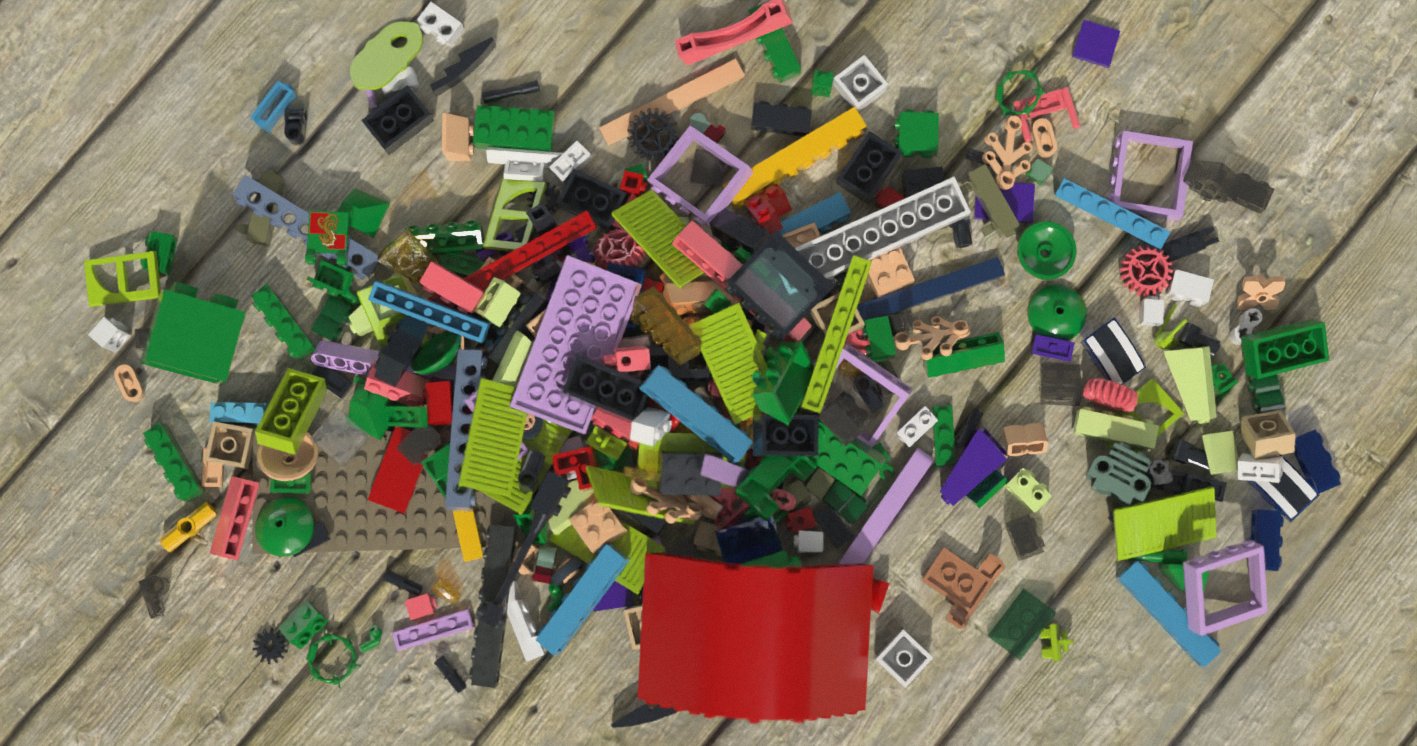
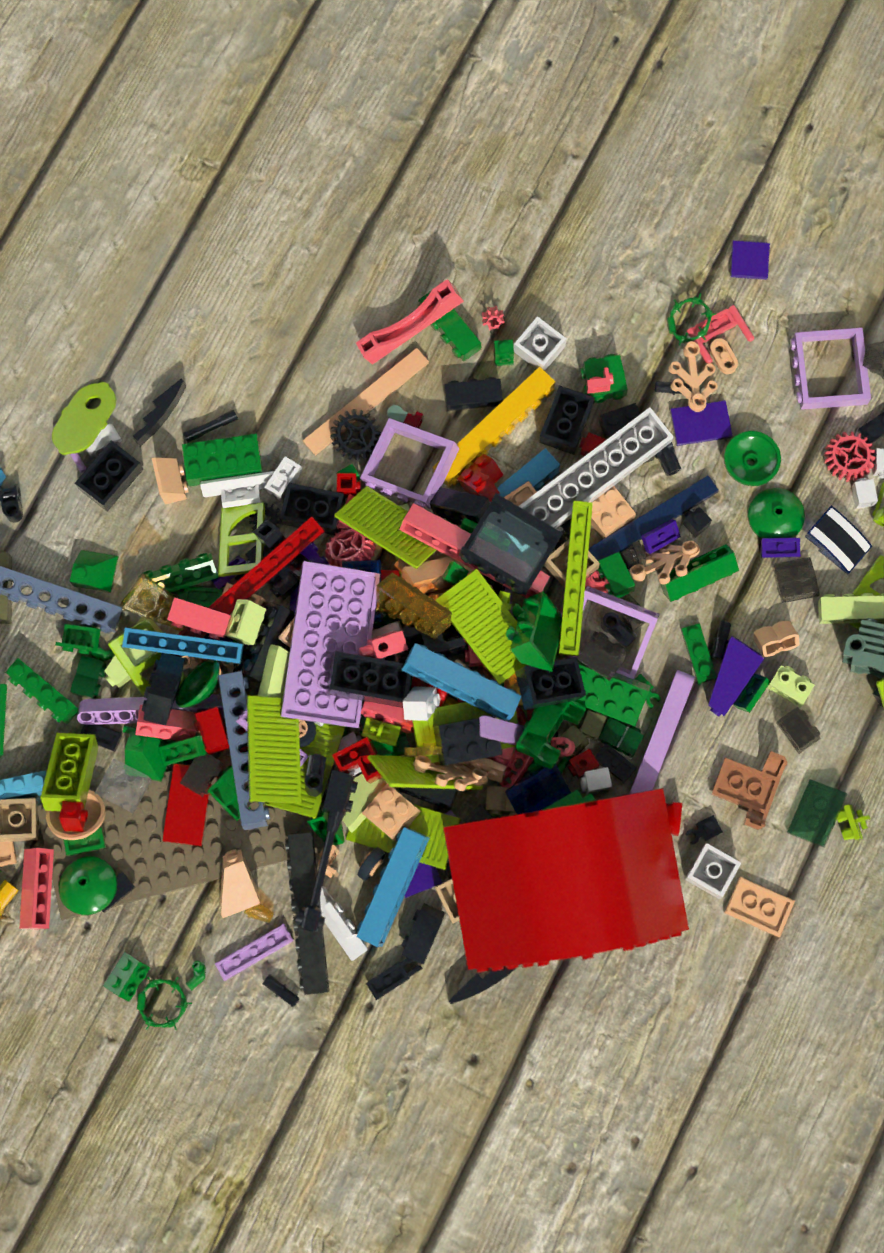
camera: 15 degrees left, 5 degrees down
black gear [252,628,289,664] -> none
flag [305,211,349,266] -> none
black axle [383,570,423,596] -> none
coral brick [405,593,438,620] -> none
white brick [417,2,464,47] -> none
yellow tile [453,506,484,562] -> none
leg [532,545,557,584] -> none
green arm [546,583,564,613] -> none
clear smoke piece [690,149,726,188] -> none
clear yellow cone [838,359,867,376] -> none
white hinge [896,406,938,447] -> none
olive brick [959,164,1020,238] -> none
green slope [1025,159,1054,186] -> none
dark azure arch [1054,178,1170,249] -> none
coral gear [1083,378,1138,412] -> none
none -> red brick [59,801,88,832]
none -> light nougat slope [220,849,260,918]
none -> black hinge [366,958,423,1001]
none -> black brick [401,903,446,965]
none -> coral gear [482,306,504,330]
none -> coral bracket [586,367,613,394]
none -> dark purple plate [641,519,681,554]
none -> black brick [683,506,712,538]
none -> black plate [685,815,723,845]
none -> light nougat tile [724,877,795,938]

